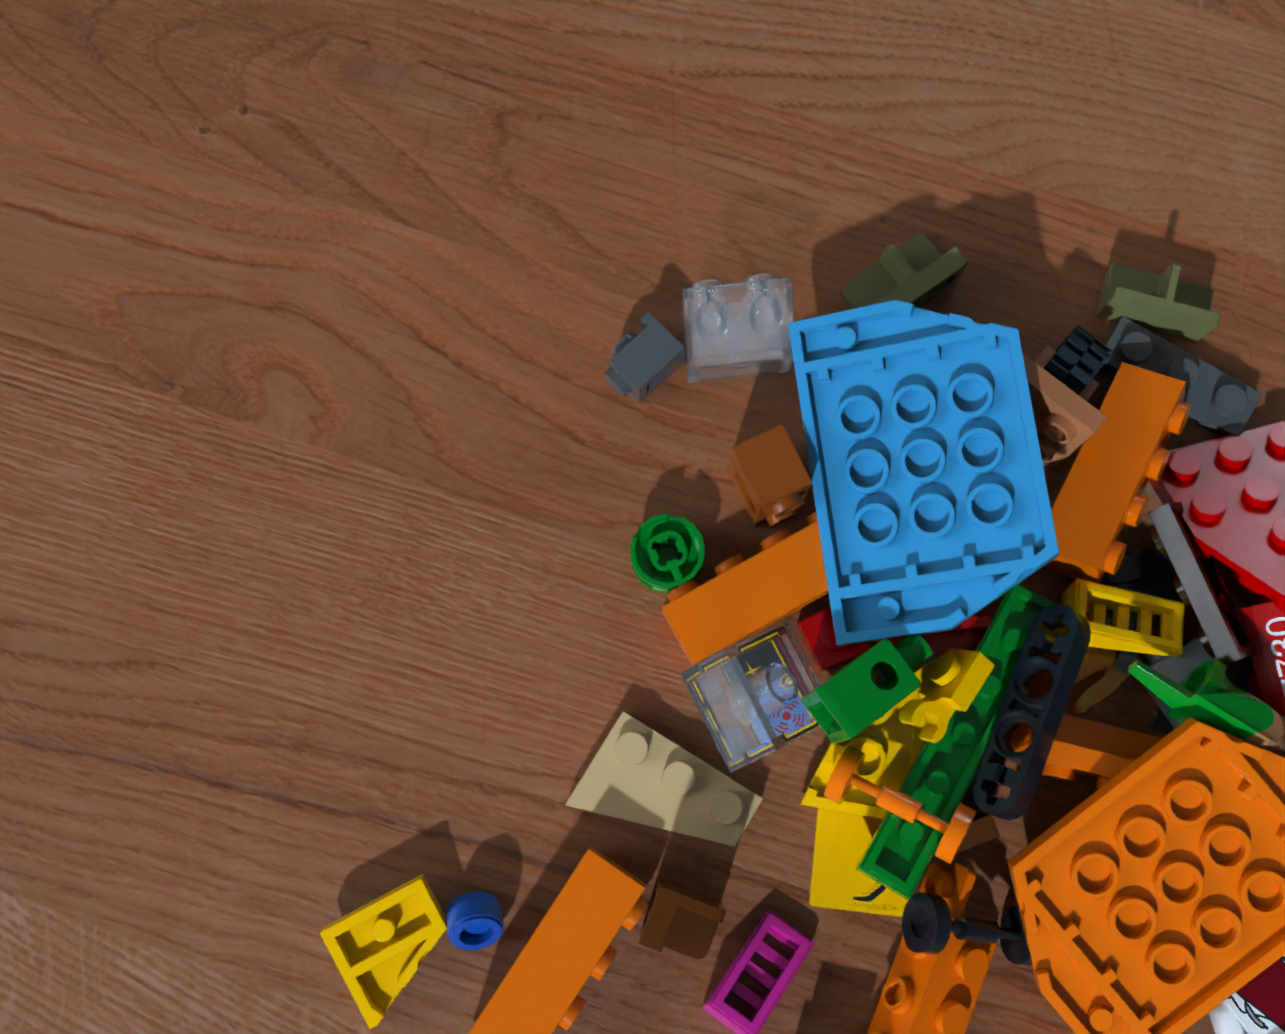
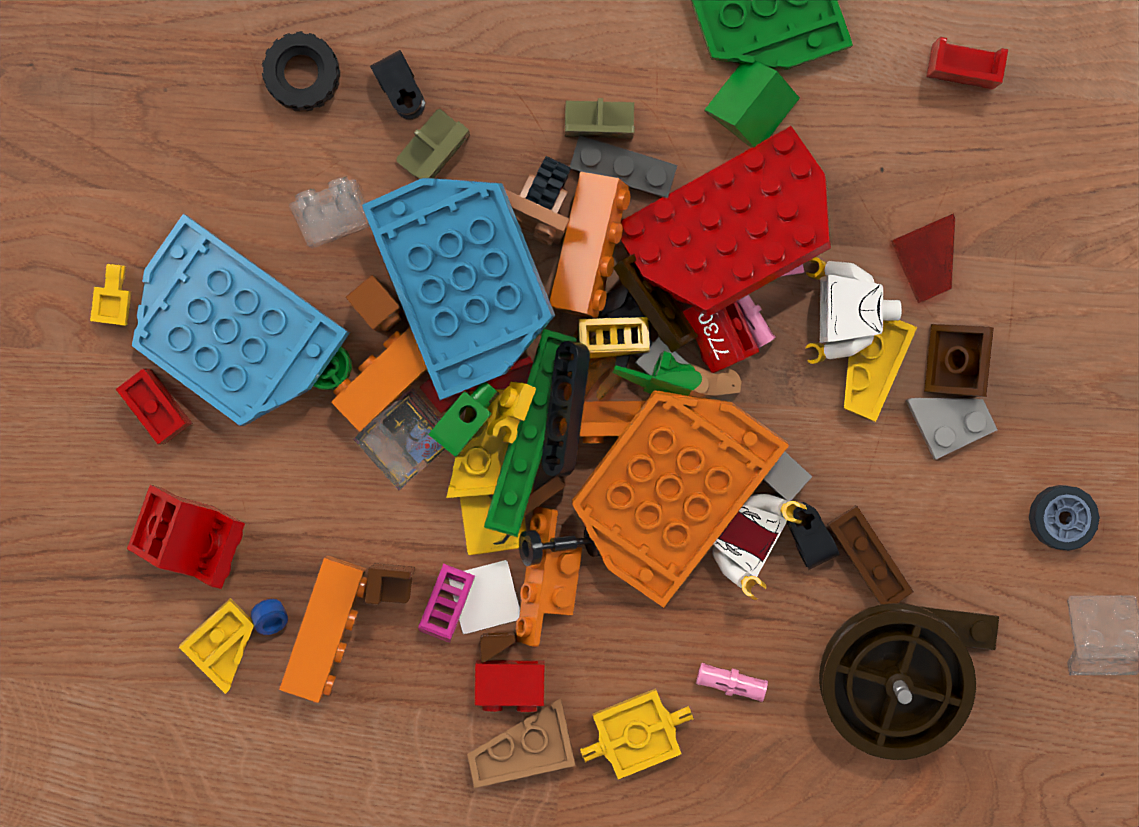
camera: 20 degrees left, 10 degrees up
tan wing [565,711,763,847] -> none
dark grey brick [603,311,685,404] -> none
orange wheel [824,745,977,864] -> none
none -> yellow plate [90,264,131,325]
none -> red panel [116,368,193,445]
none -> red bracket [127,485,245,589]
none -> dark azure plate [132,214,350,426]
none -> black tyre [262,31,340,111]
none -> black piece [370,50,426,120]
none -> white sticker [449,560,520,634]

